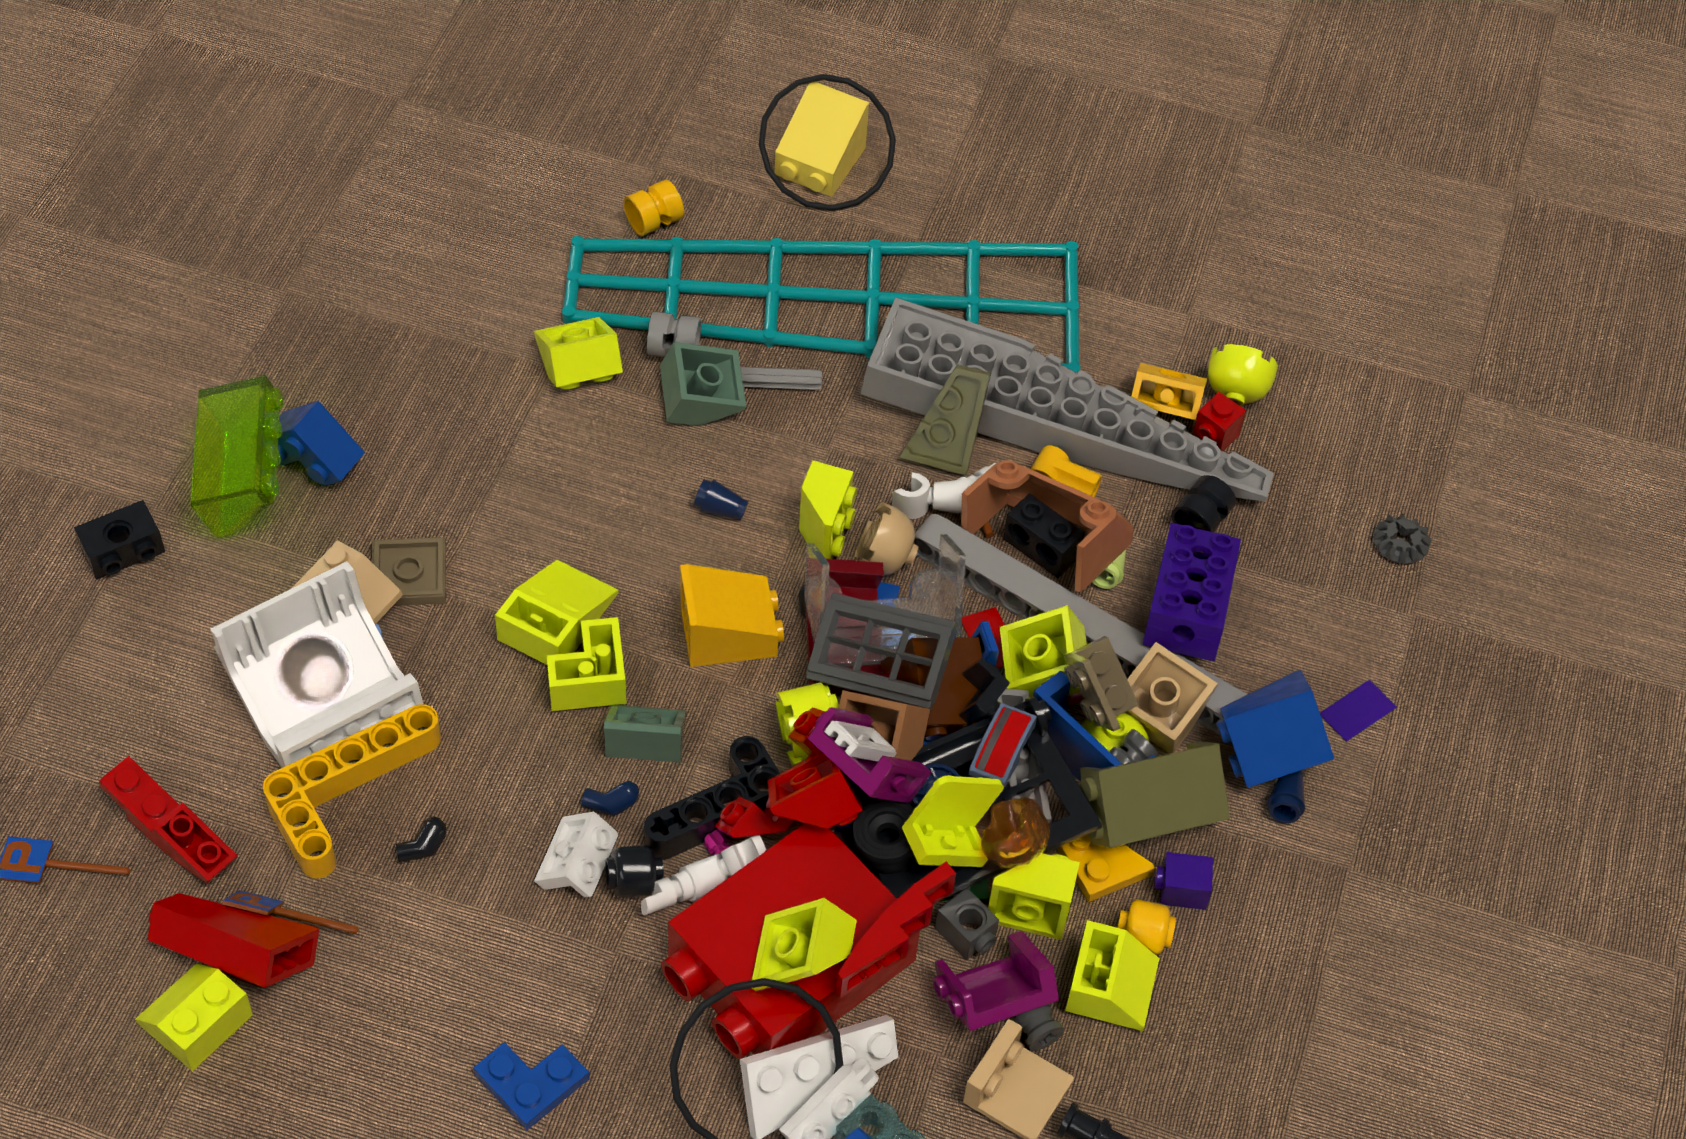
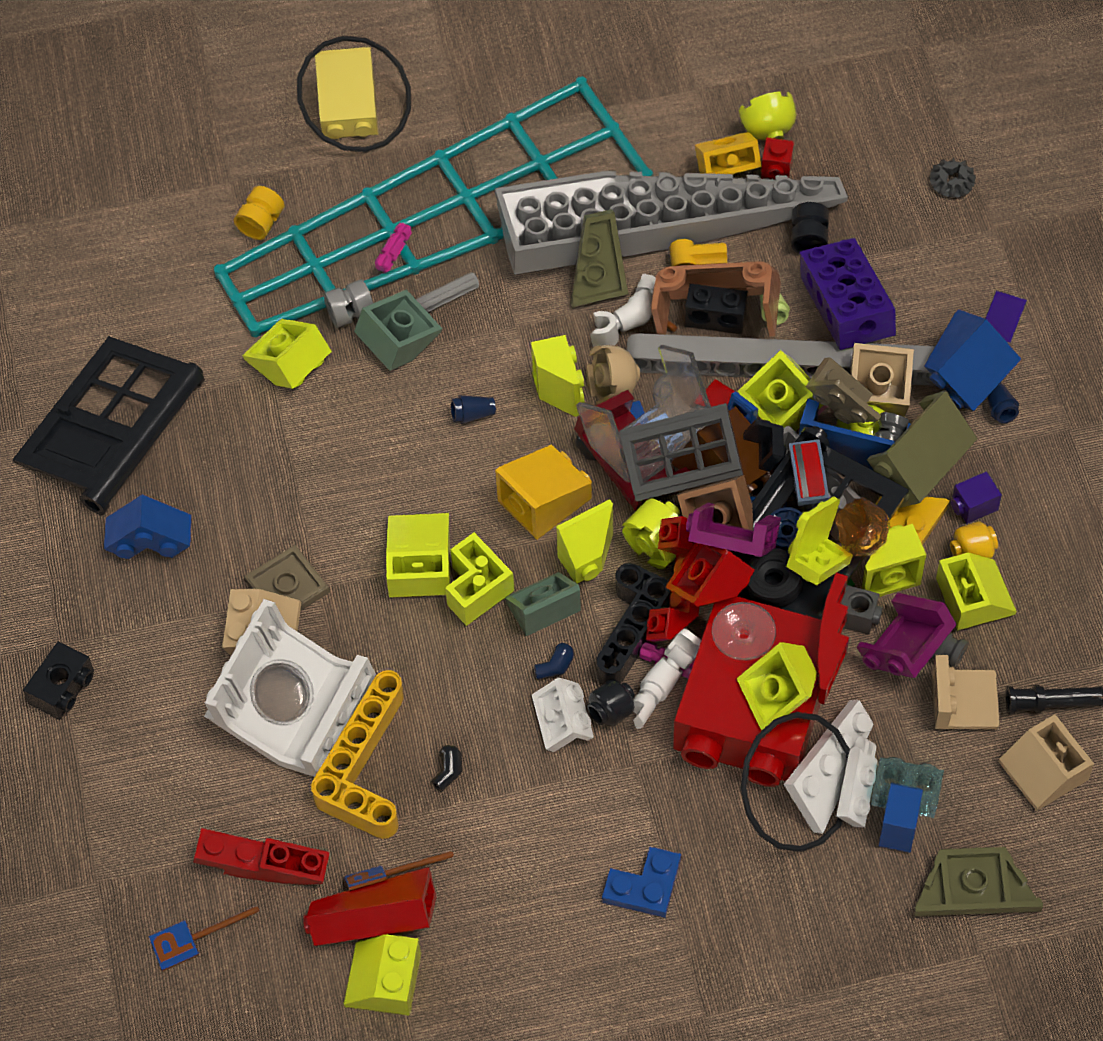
camera: 25 degrees left, 5 degrees up
clear neon green windscreen [190,375,283,538] -> none
white tile [824,721,897,761] -> none
none -> black door [13,336,205,515]
none -> dark pink axle [375,222,412,273]
none -> neon yellow slope [556,499,613,584]
none -> clear dish [712,602,776,660]

